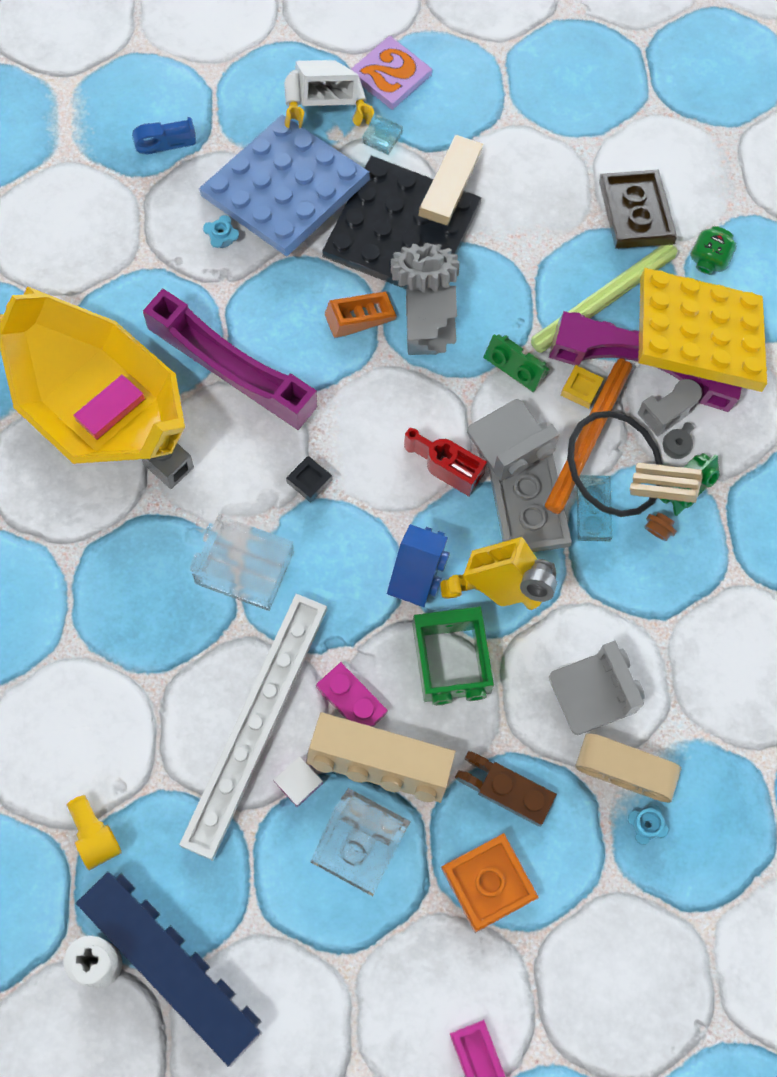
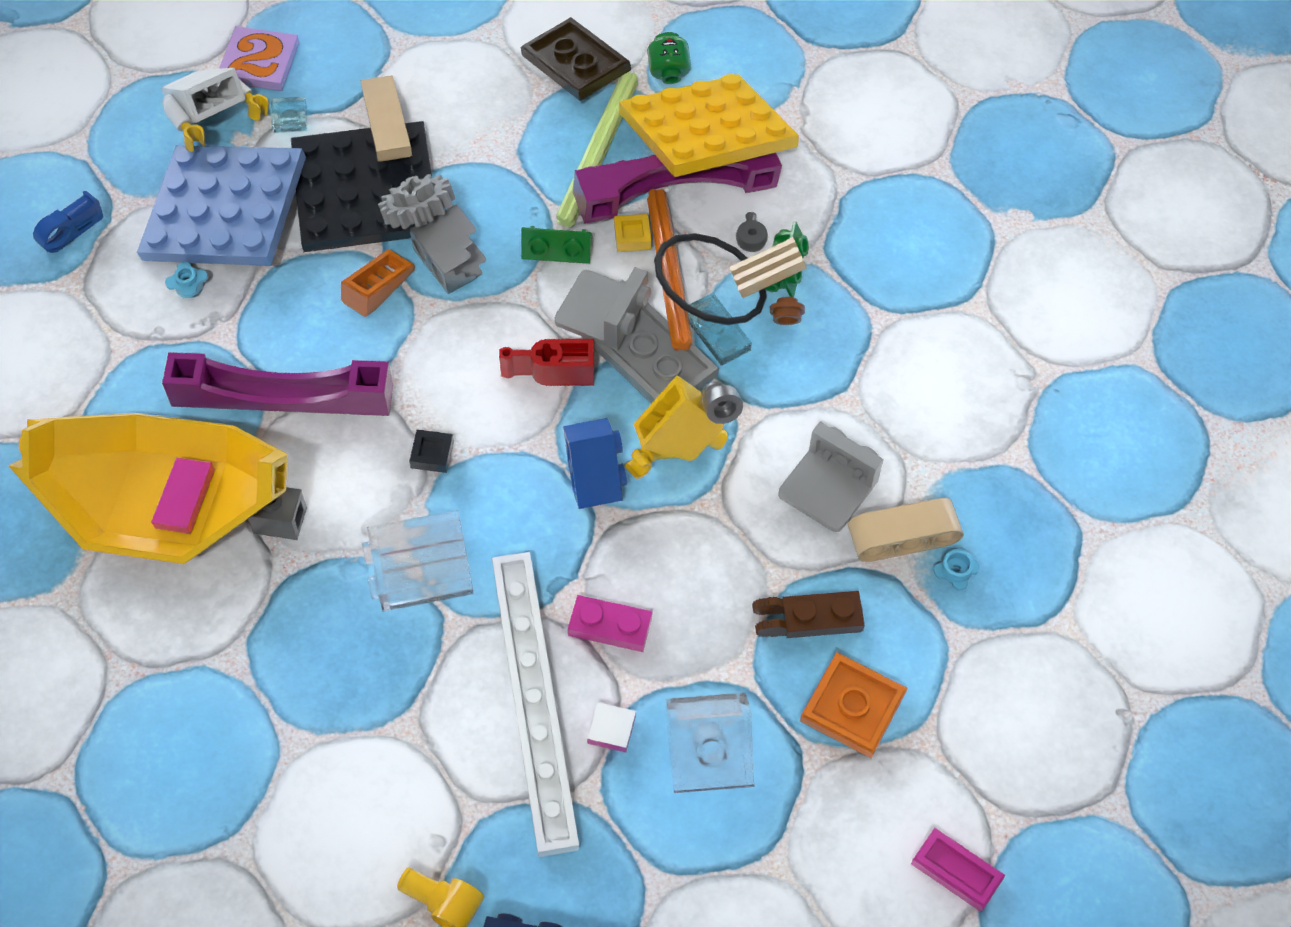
camera: 30 degrees left, 10 degrees down
tan brick [306,712,456,803] -> none
green window [412,607,494,705] -> none
light grey leg [637,379,702,437] -> none

